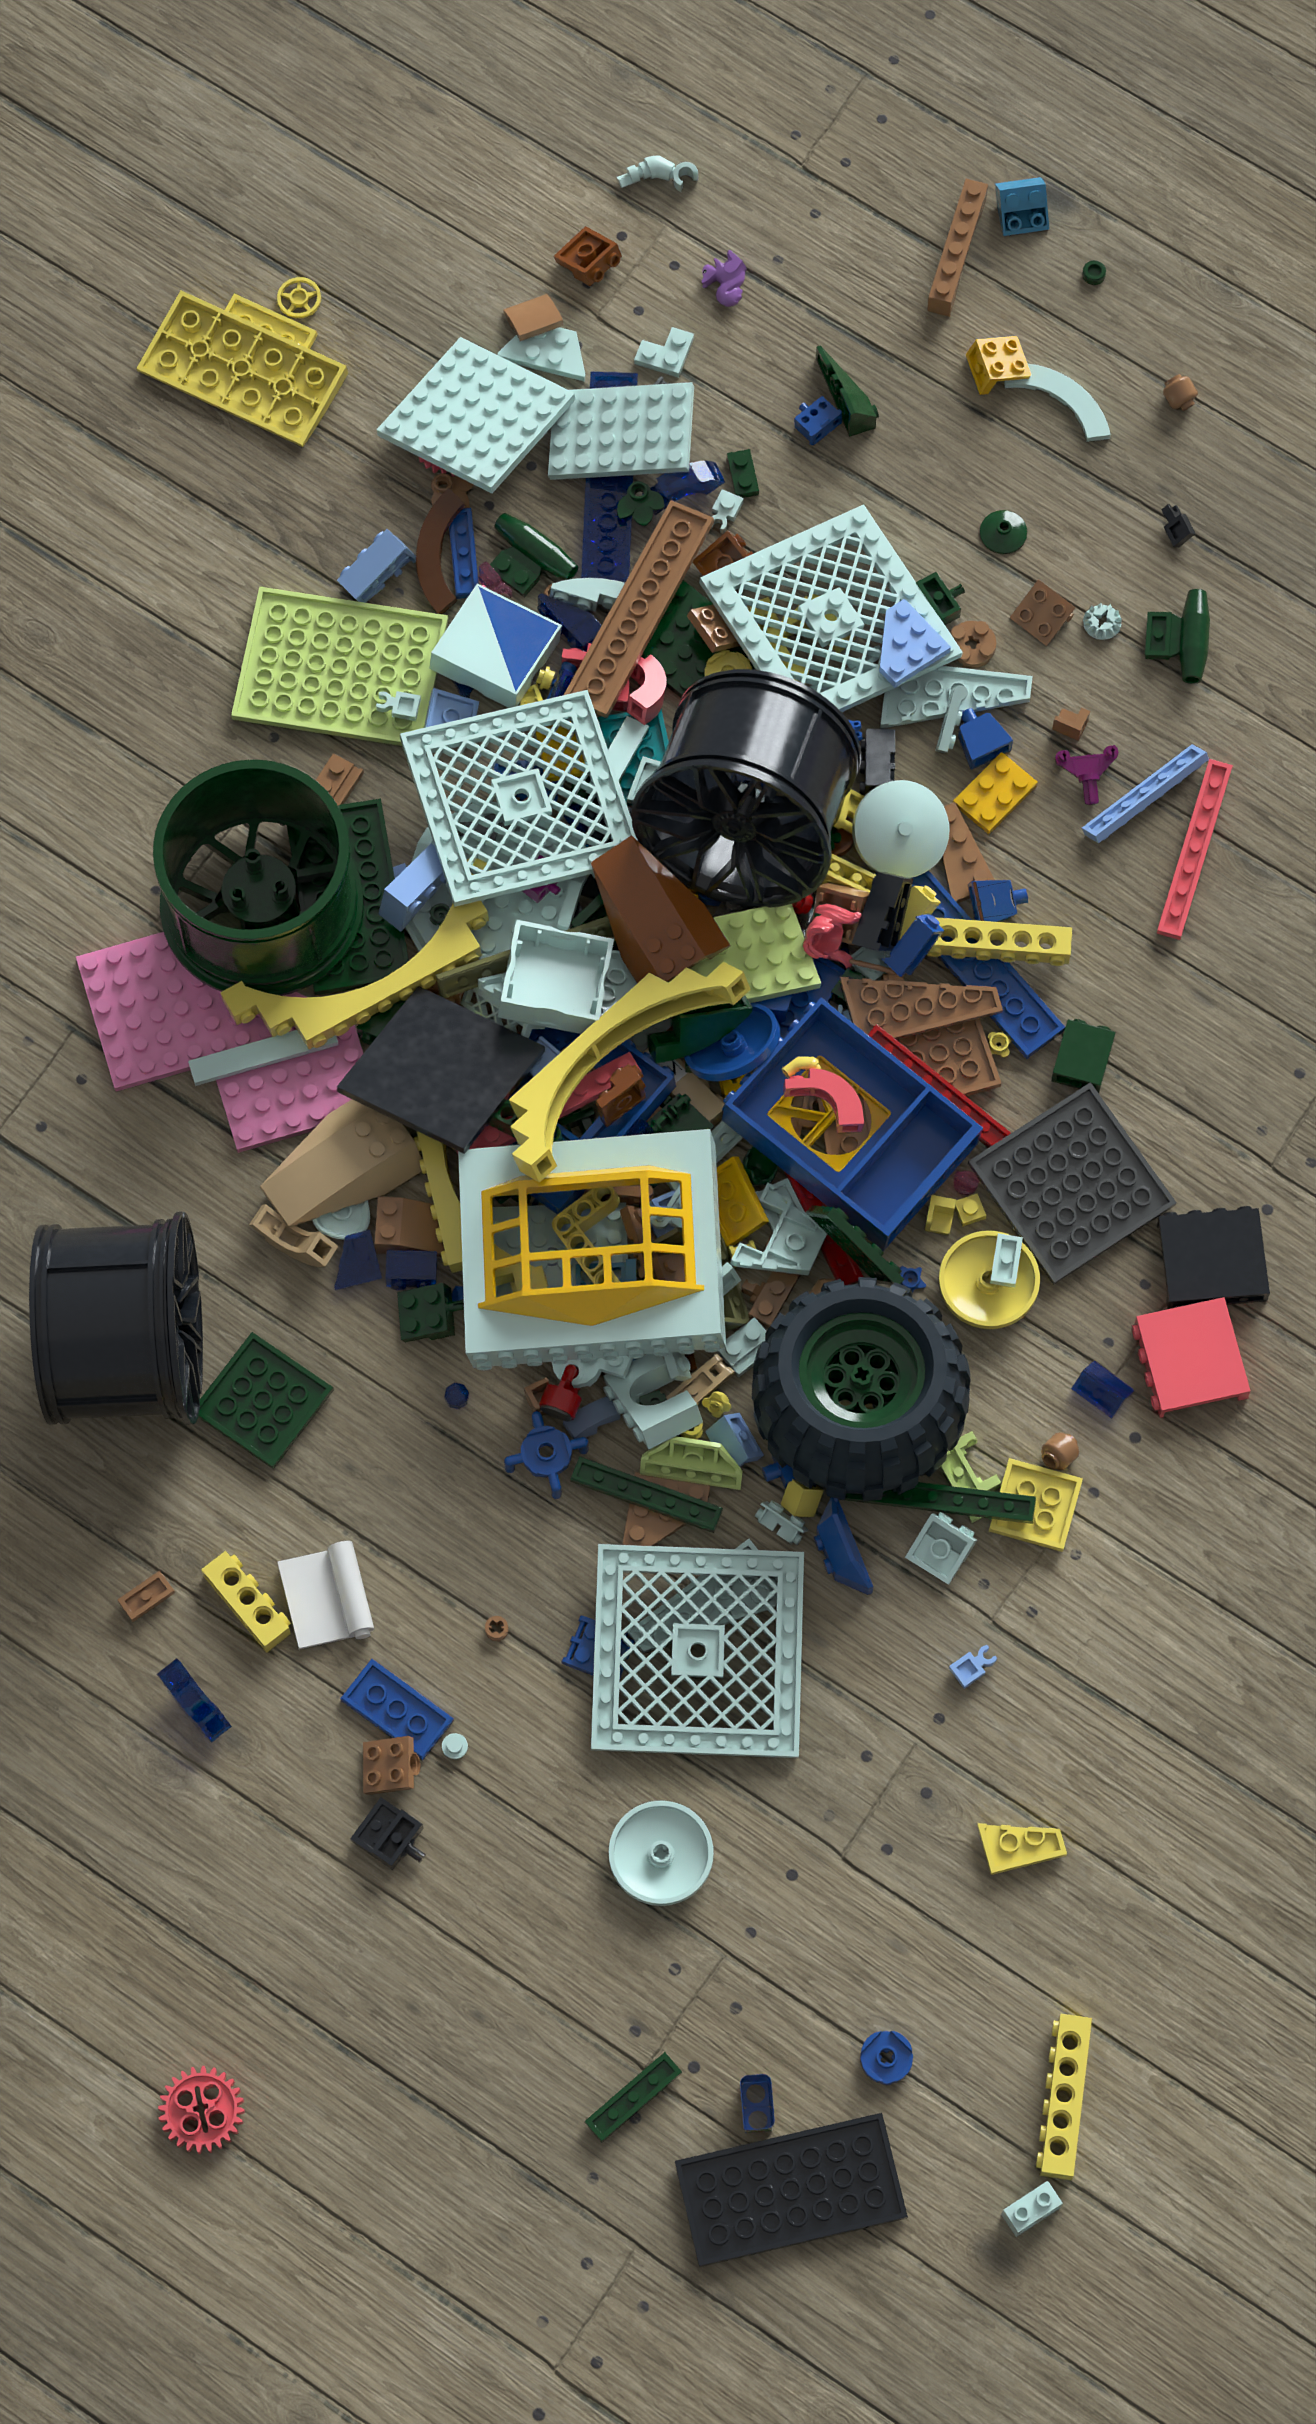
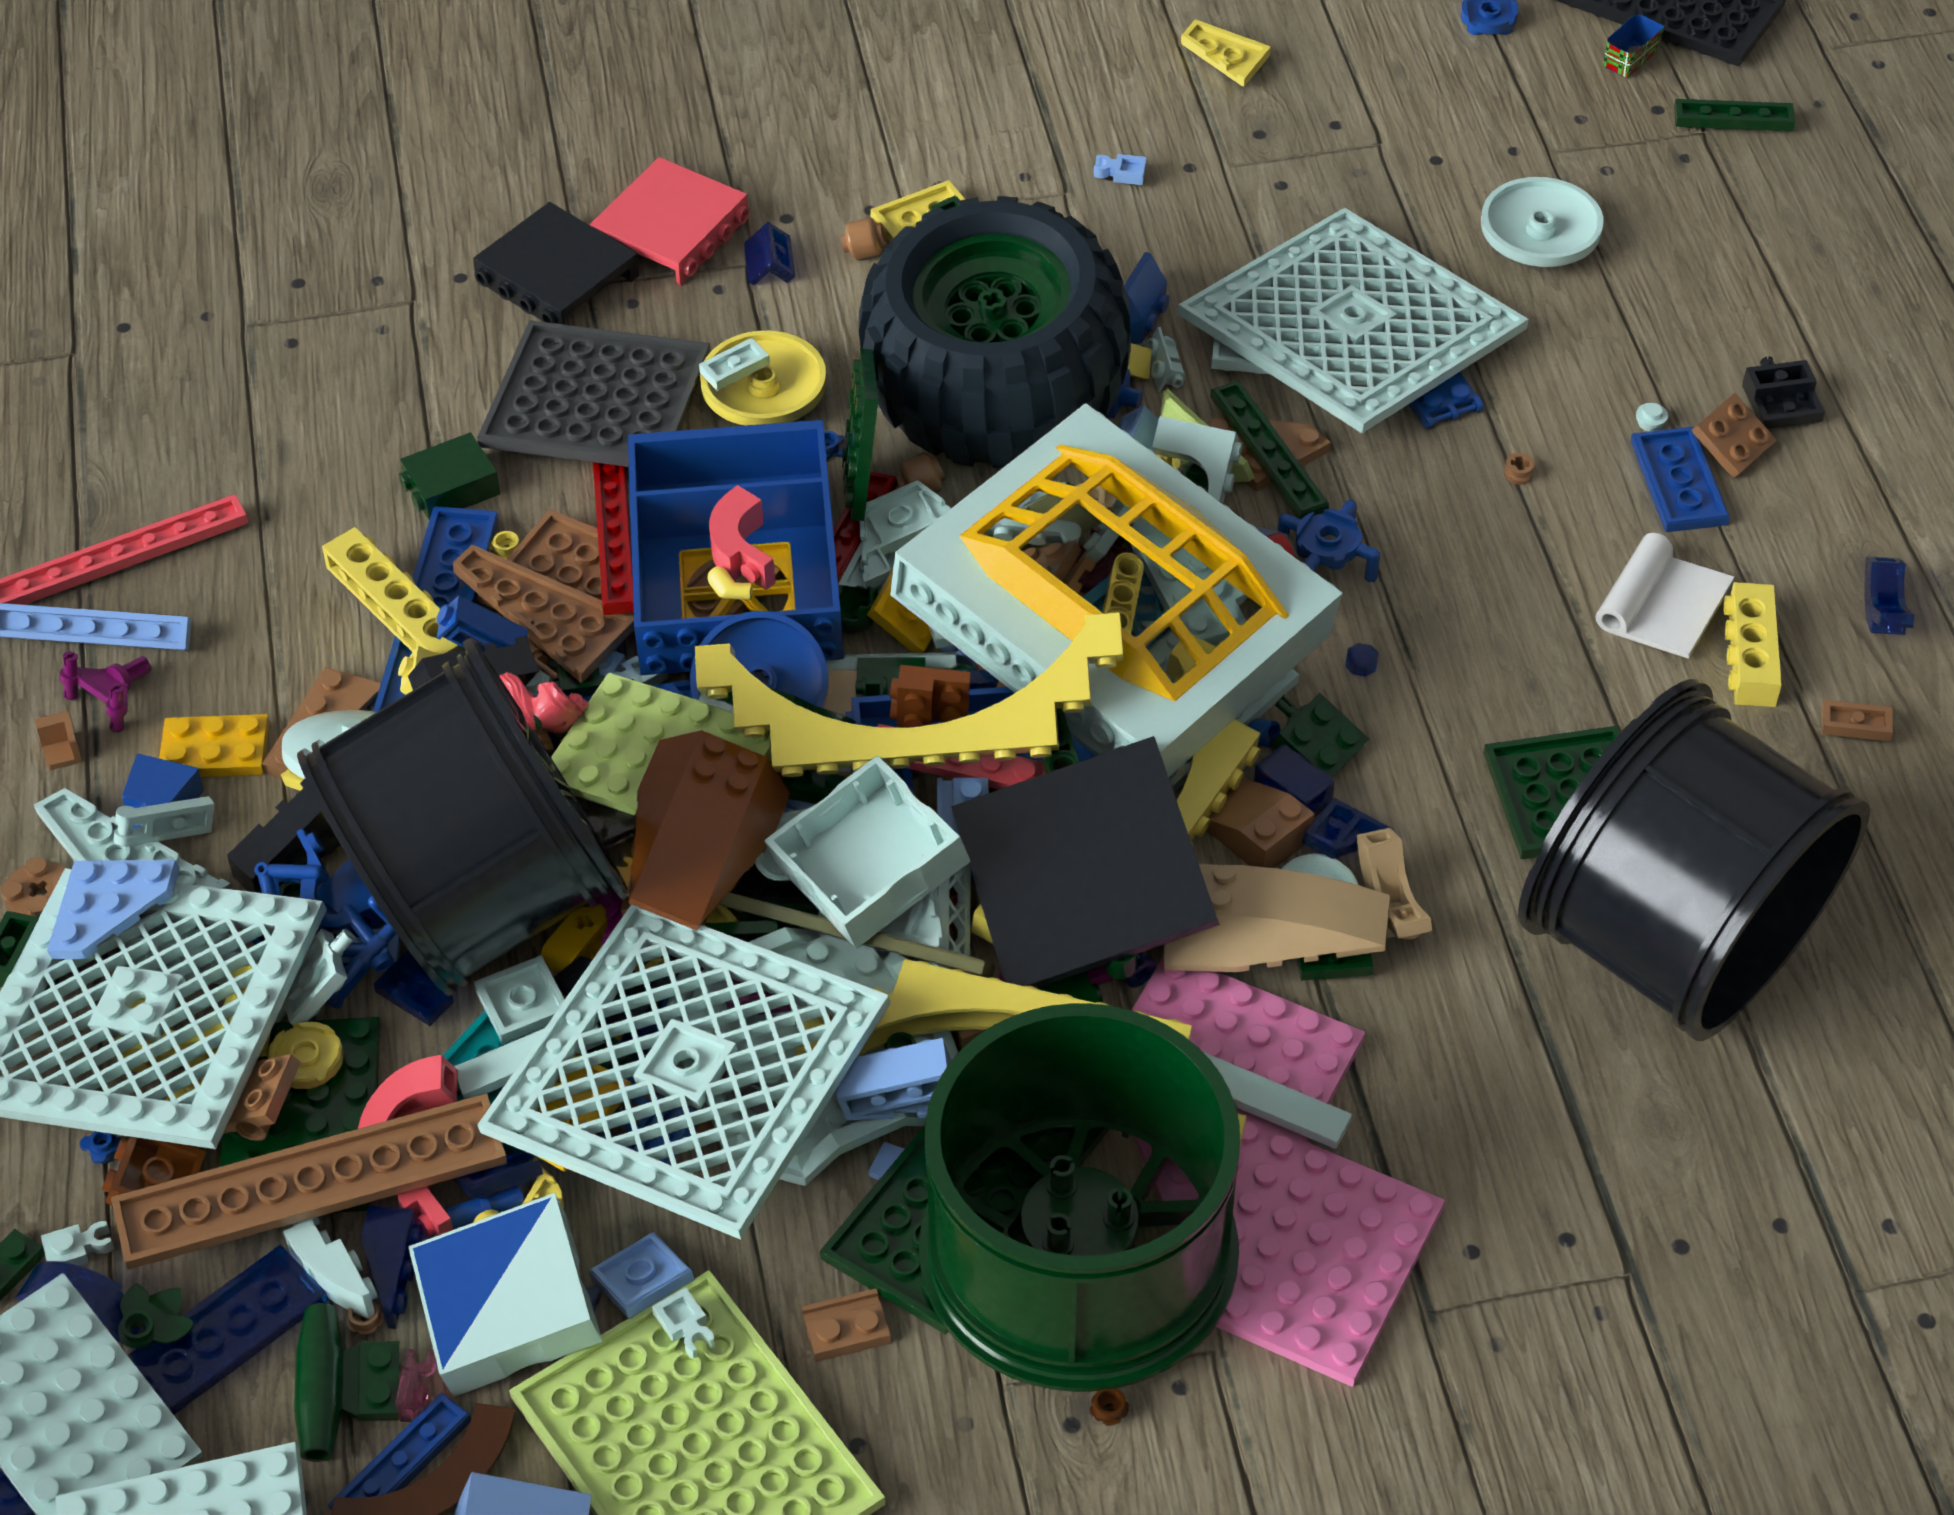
camera: 135 degrees left, 20 degrees down
blue torso [967,880,1028,922] -> none

